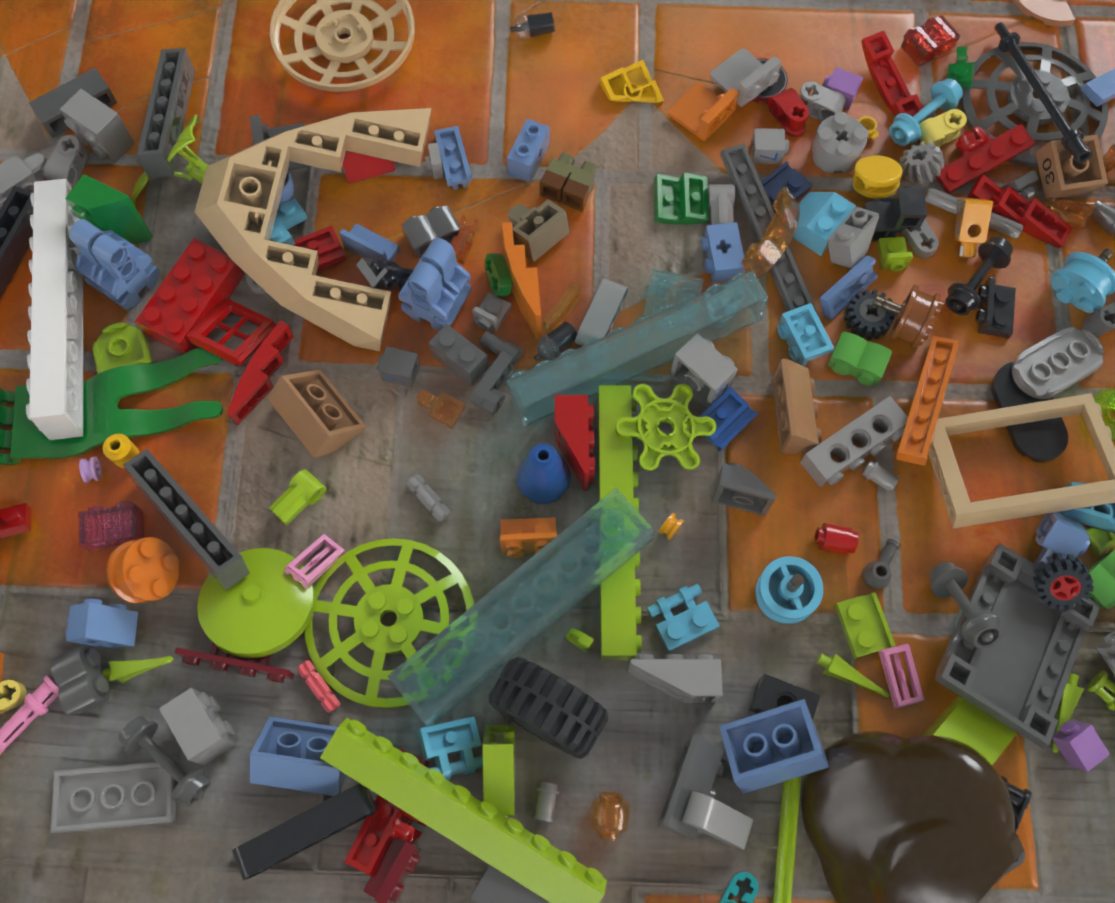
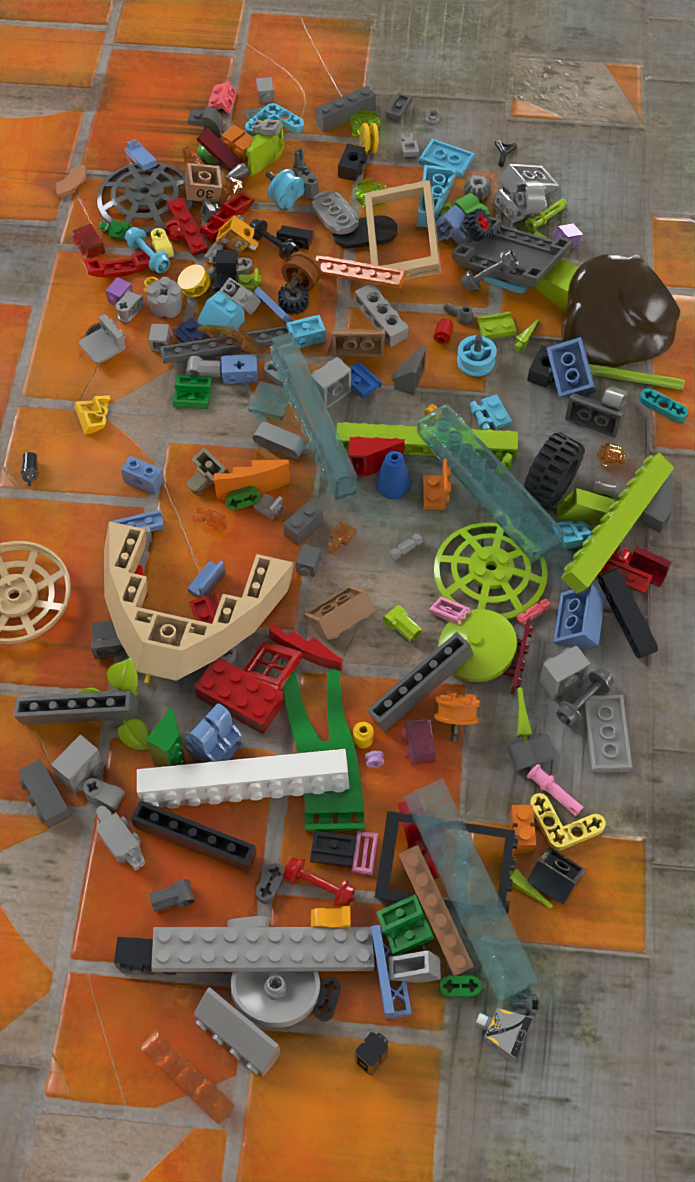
camera: 85 degrees left, 10 degrees down
medium blue brick [65,599,138,649] -> none
lime tile [92,323,153,374] -> none
black bracket [356,257,414,291] -> none
medium blue connector [398,238,472,331] -> none
dark grey brick [402,206,462,258] -> none
dark grey beam [470,330,523,415] -> none
piece [534,321,577,361] -> none
hips [540,152,596,212] -> none
lime plate [616,384,716,471] -> none
light grey slope [627,654,723,704] -> none
orange bracket [668,82,739,142] -> none
red piece [768,88,809,137] -> none
bright green brick [828,332,892,386] -> none
light grey pin [861,461,899,492] -> none
bright pink tile [878,644,925,708] -> none
light grey gear [900,141,944,185] -> none
black bar [994,22,1092,164] -> none

